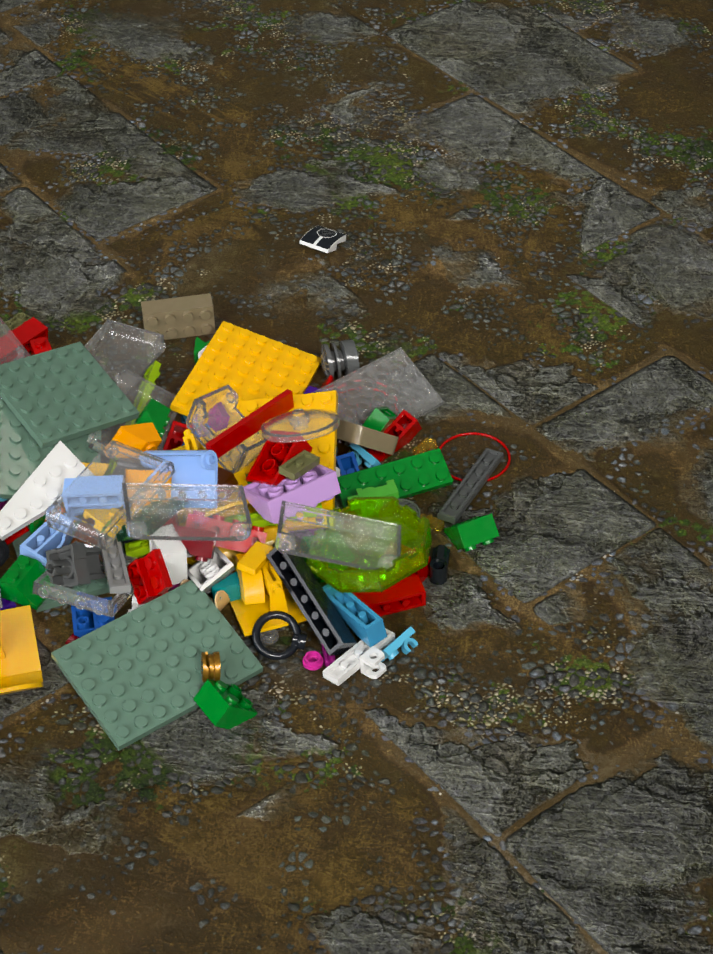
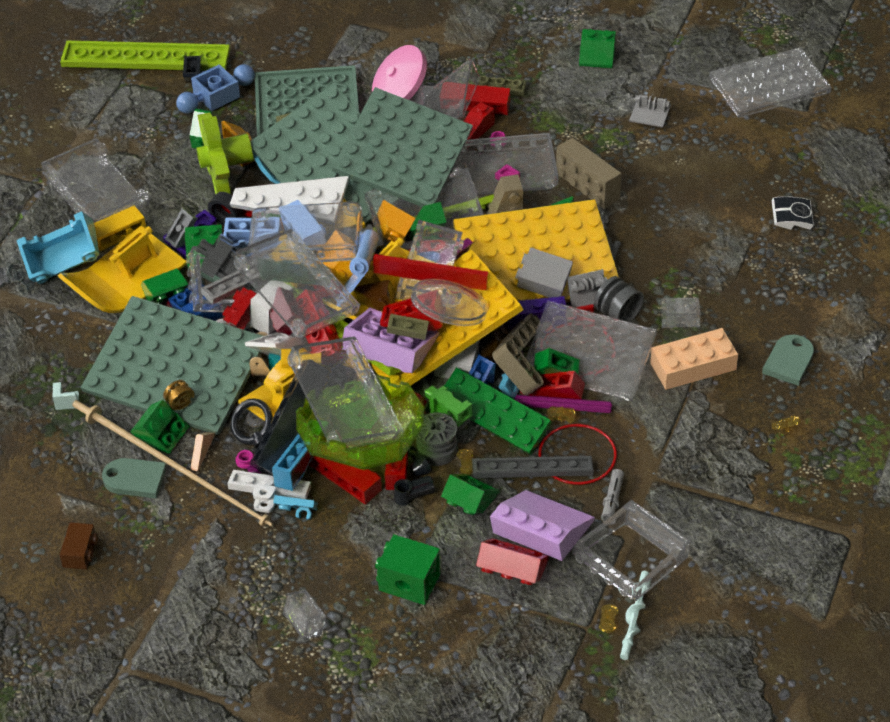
camera: 60 degrees right, 5 degrees up
none -> light aqua panel [53,382,79,410]
none -> reddish brown brick [60,522,98,570]
none -> tan piece [72,400,273,527]
none -> sand green tile [102,458,167,499]
none -> green slope [141,268,188,304]
none -> light nougat tile [191,432,215,472]
none -> clear brick [283,589,326,640]
none -> green brick [375,534,441,605]
none -> slope [476,538,550,585]
none -> dark tan wedge [487,174,523,214]
none -> lavender slope [490,490,595,561]
none -> dark pink plate [495,164,520,180]
none -> light grey brick [515,247,573,298]
none -> magenta axle [515,395,612,413]
none -> light grey hinge [567,269,607,311]
none -> clear windscreen [572,500,690,601]
none -> green slope [579,29,616,68]
none -> clear yellow piece [599,604,619,633]
none -> light grey pin [601,469,624,523]
none -> light aqua piece [620,571,649,660]
none -> light grey hinge [629,94,671,127]
none -> light nougat brick [650,328,738,390]
none -> clear brick [660,297,701,328]
none -> clear plate [709,47,832,118]
none -> sand green tile [762,335,814,386]
none -> clear yellow piece [771,416,800,432]

